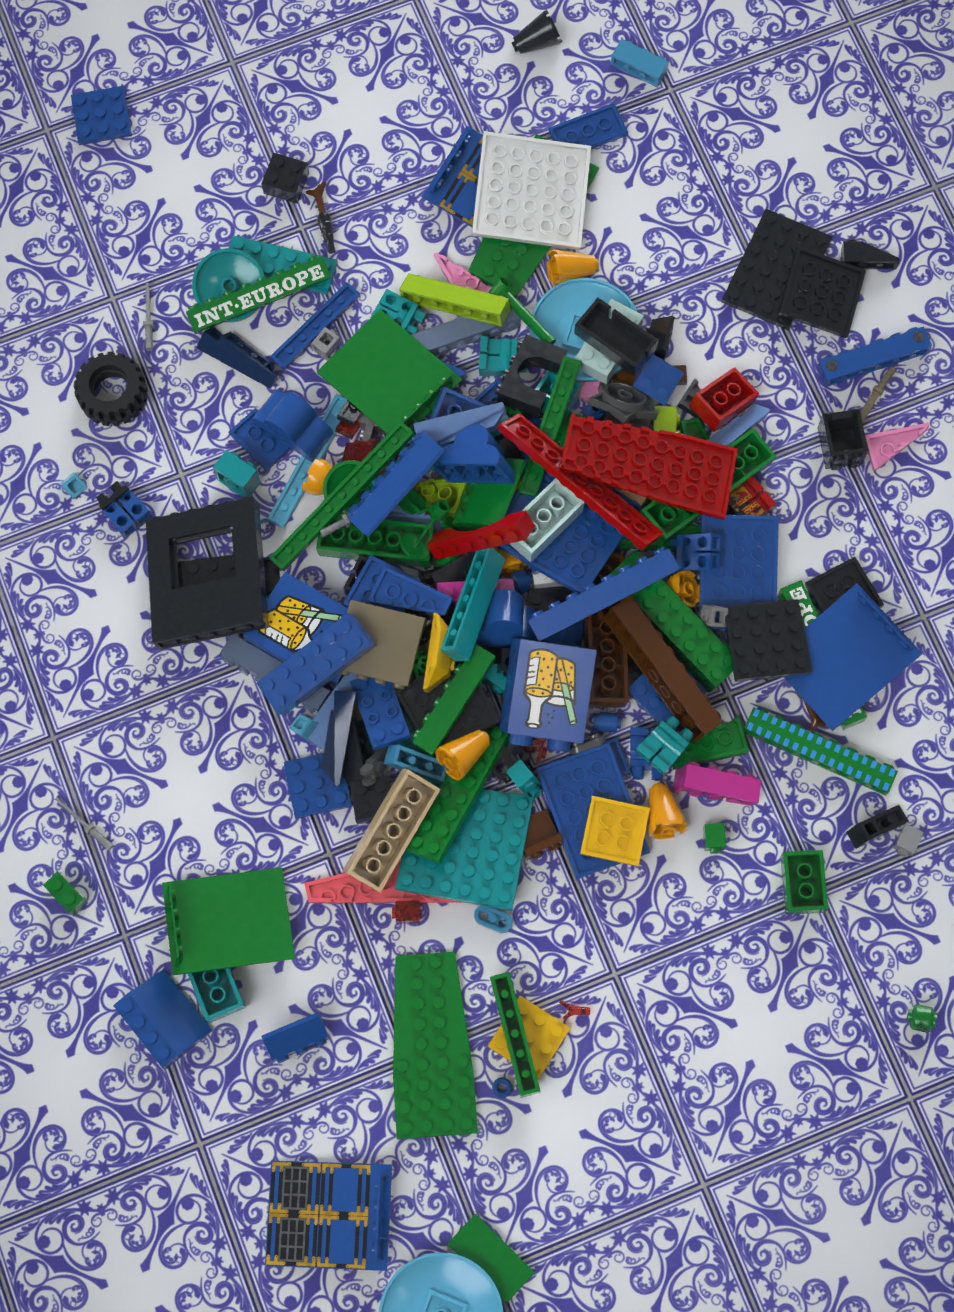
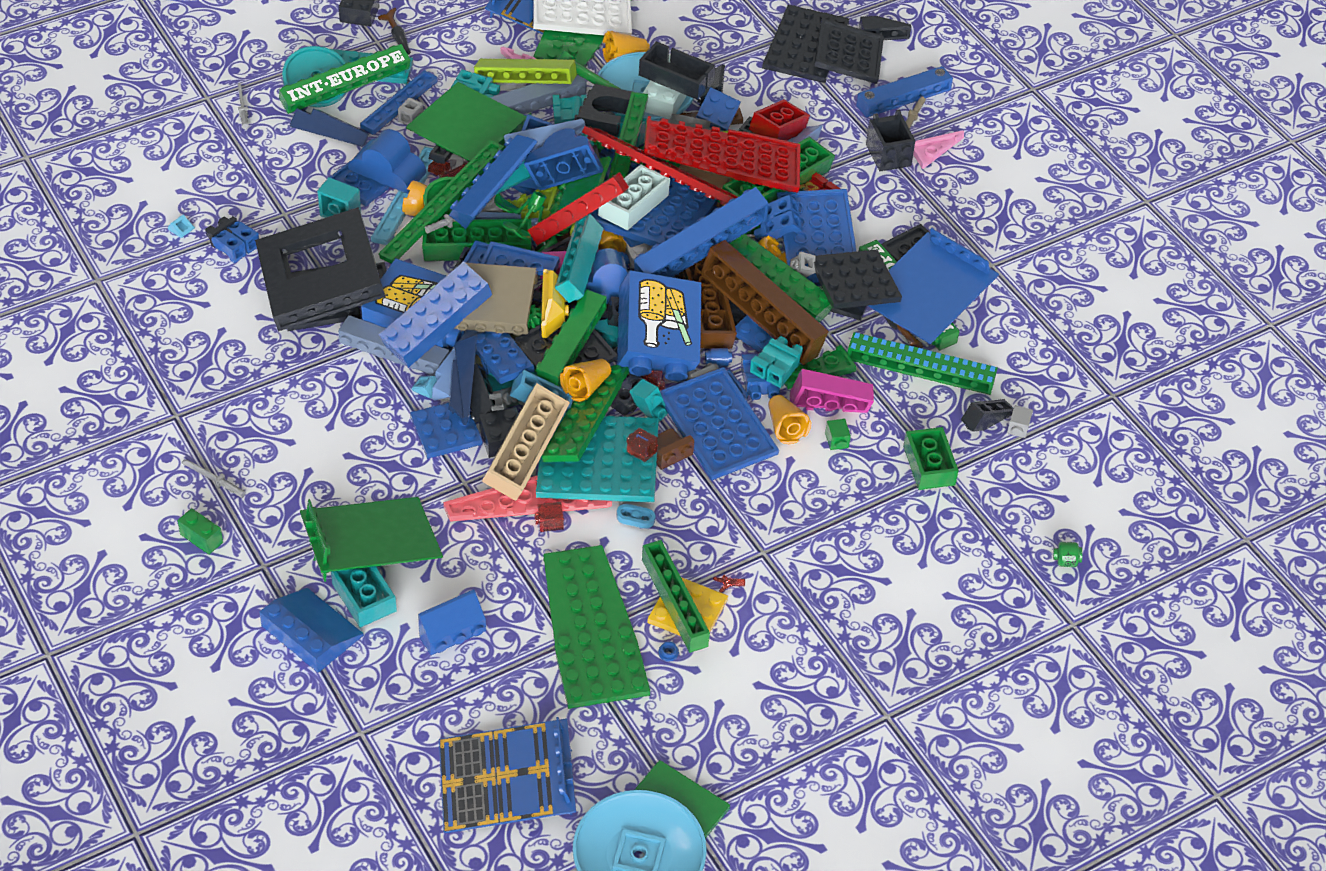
camera: 15 degrees left, 25 degrees down
black tyre [74,352,148,426] -> none
yellow plate [580,796,650,867] -> none
none -> clear red brick [626,428,658,462]

